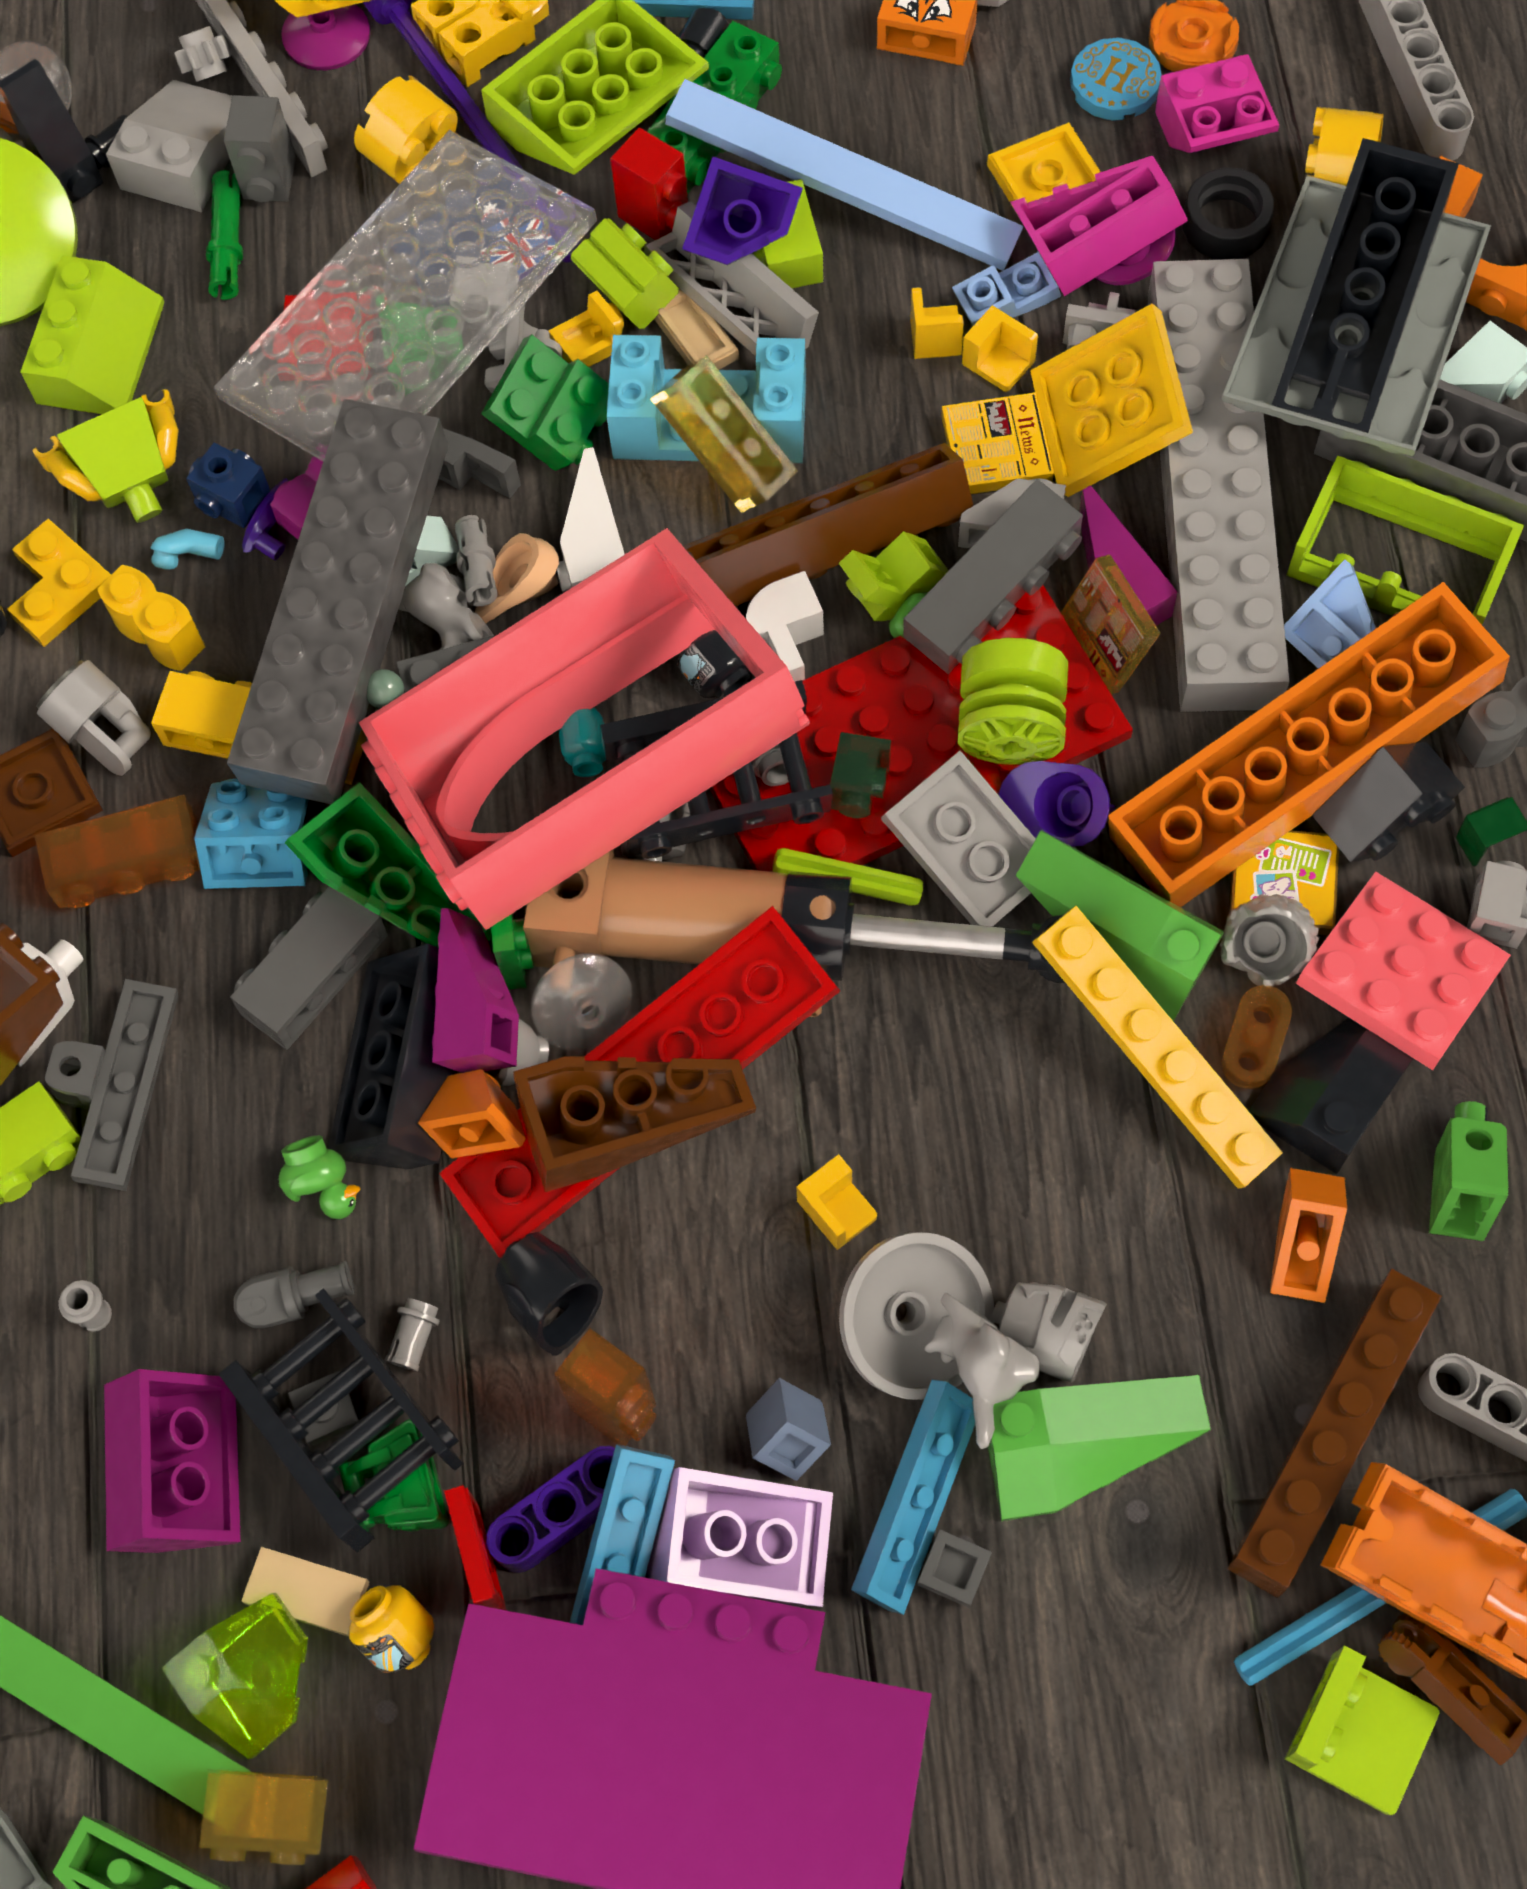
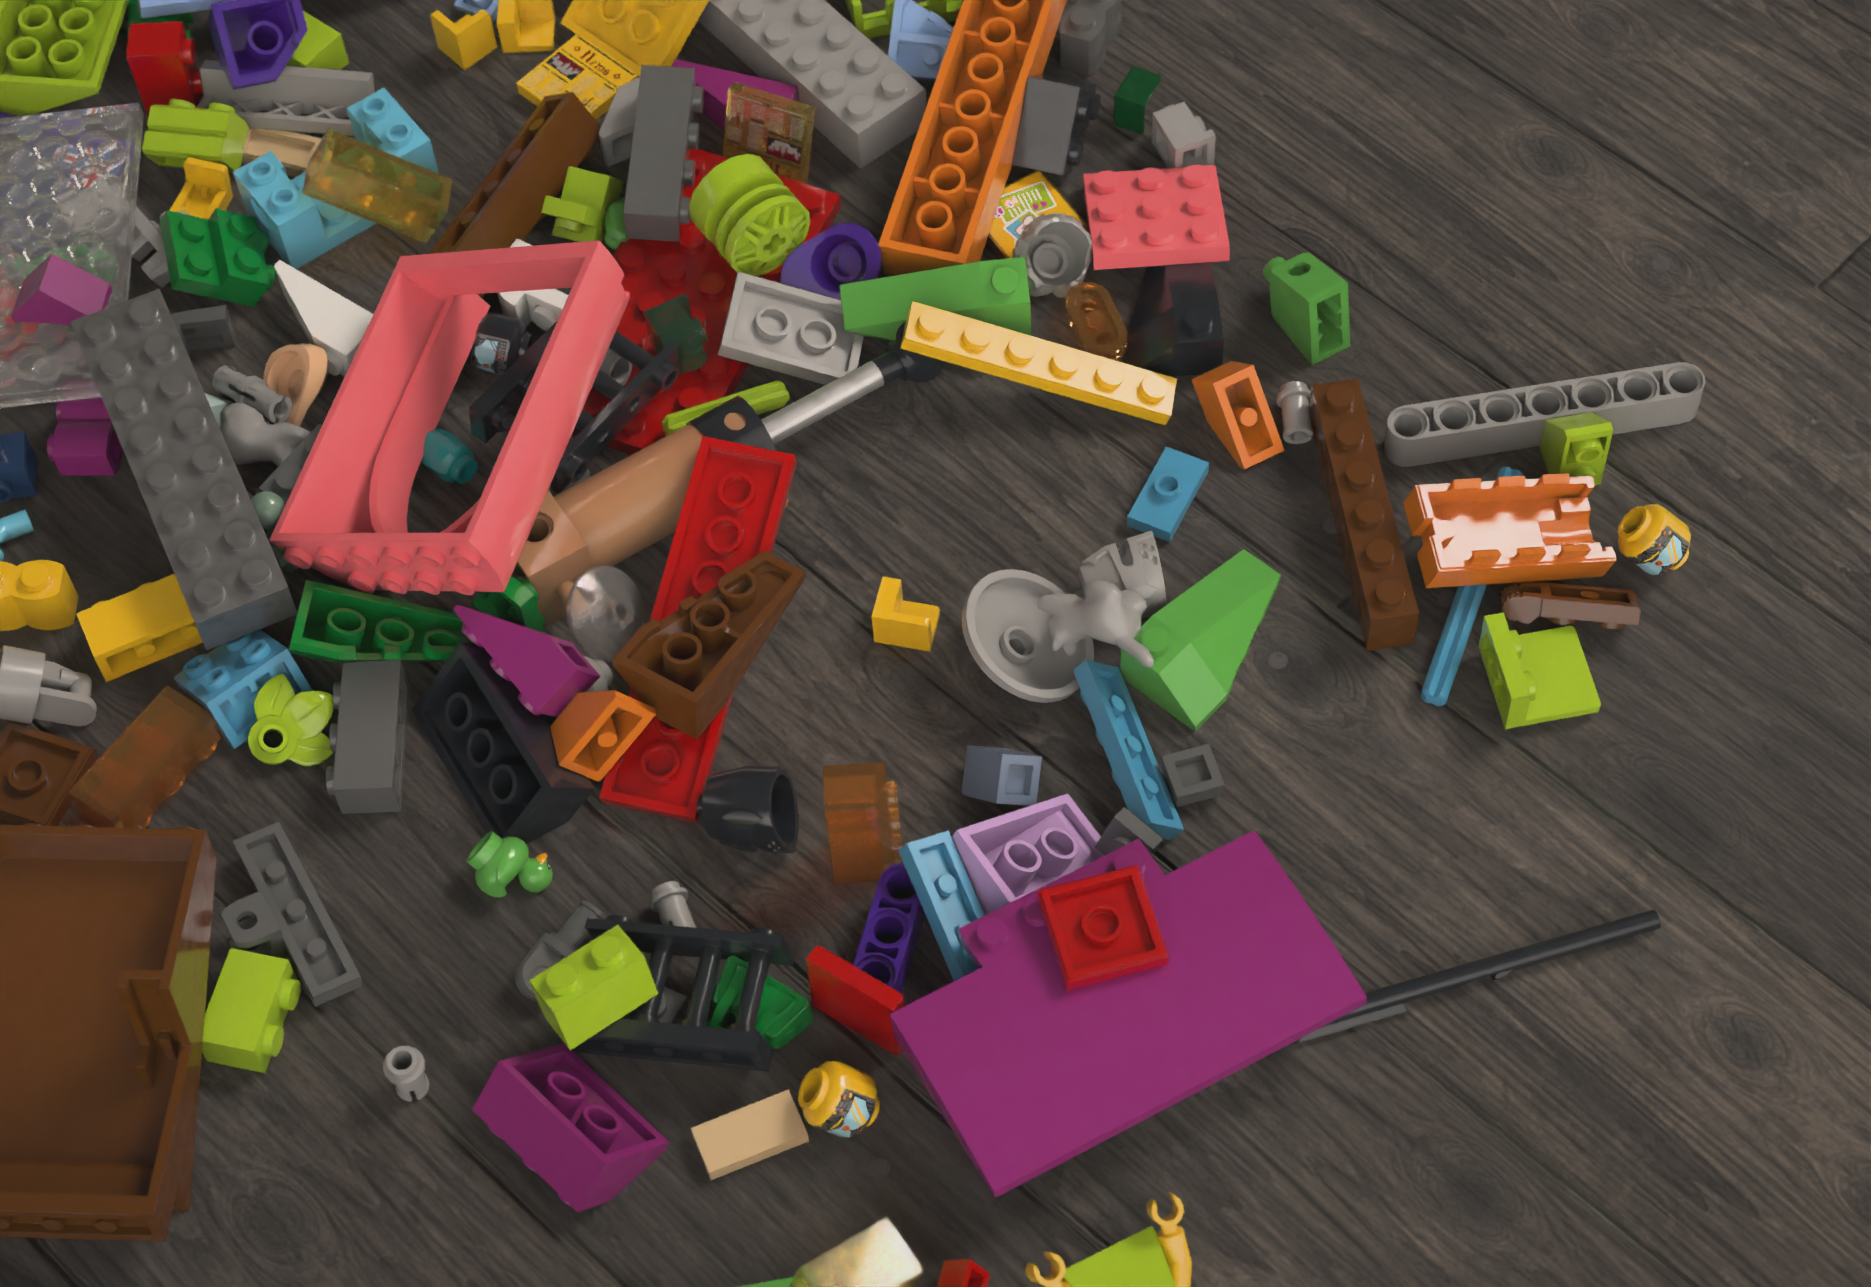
camera: 40 degrees left, 10 degrees down
clear neon green slope [162,1593,308,1759] -> none
dark purple bar [242,478,288,561] -> none
none -> magenta slope [11,254,112,325]
none -> lime plate [248,674,334,767]
none -> lime brick [529,925,659,1050]
none -> red tile [1037,865,1169,991]
none -> dark grey plate [1095,807,1163,856]
none -> dark azure plate [1127,446,1209,542]
none -> light grey pin [1276,381,1313,444]

